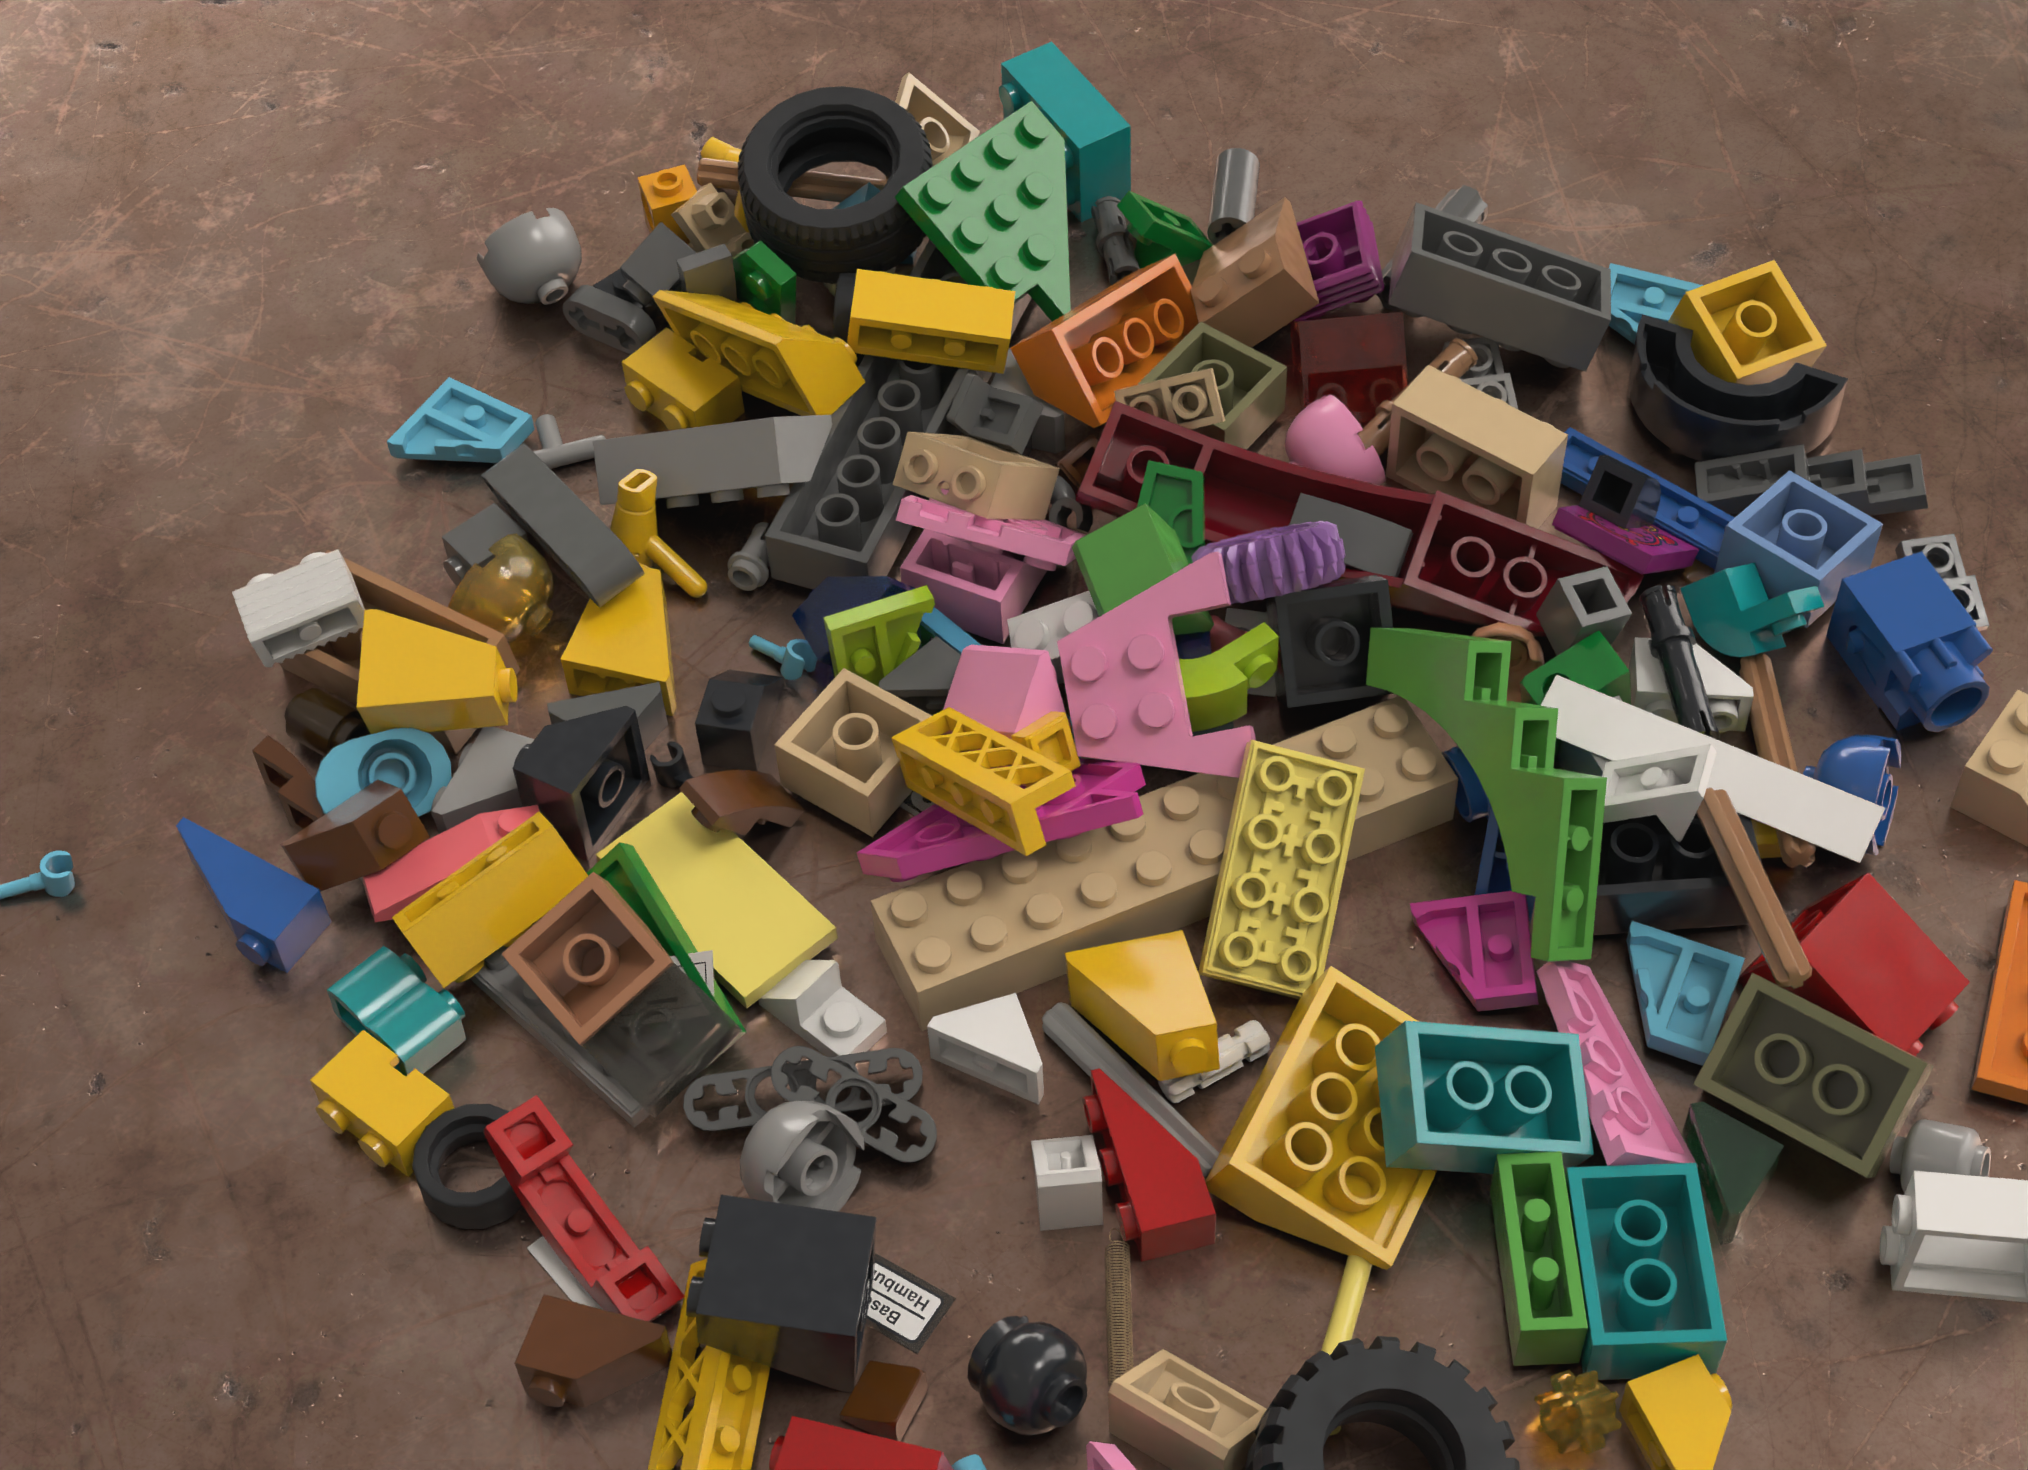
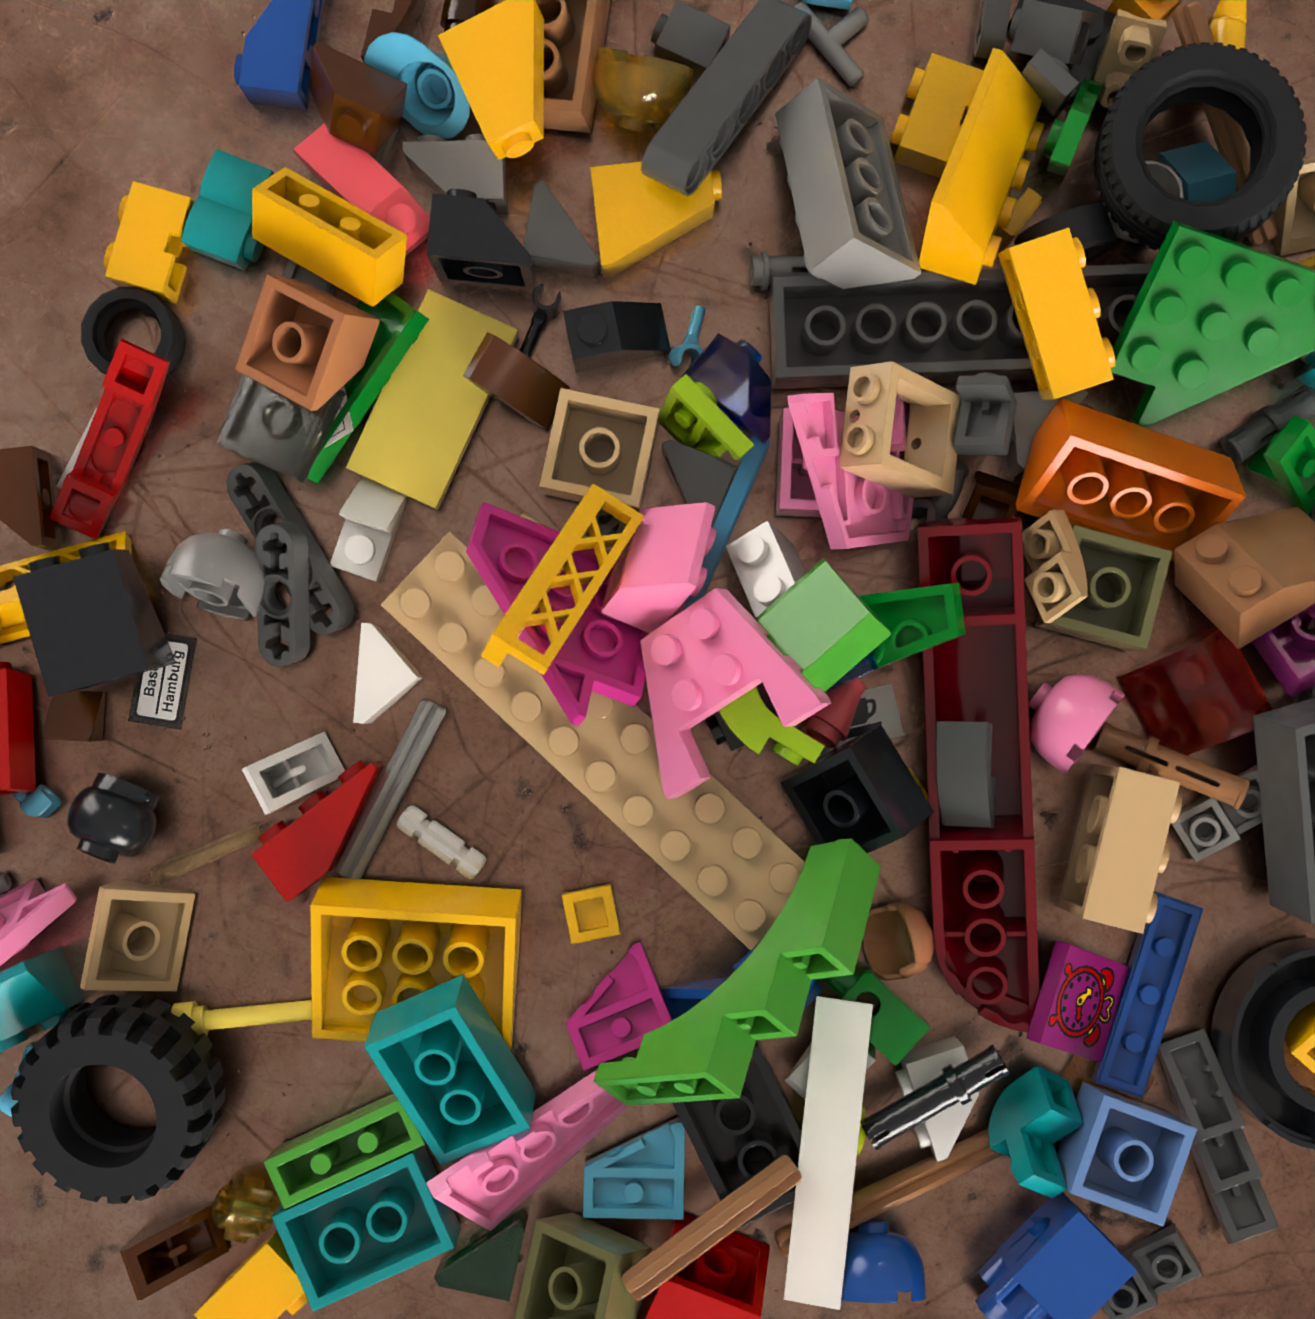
camera: 65 degrees right, 35 degrees up
yellow piece [610,469,707,598] -> none
yellow tile [1011,711,1081,788] -> none
yellow slope [1064,930,1220,1081] -> none
medium lavender gear [1191,521,1346,604] -> none
light yellow tile [1198,740,1365,999] -> none
dark grey brick [1536,566,1632,656] -> none
black brick [1578,455,1661,529] -> none
white slope [1602,744,1717,842] -> none
none -> yellow plate [562,883,621,944]

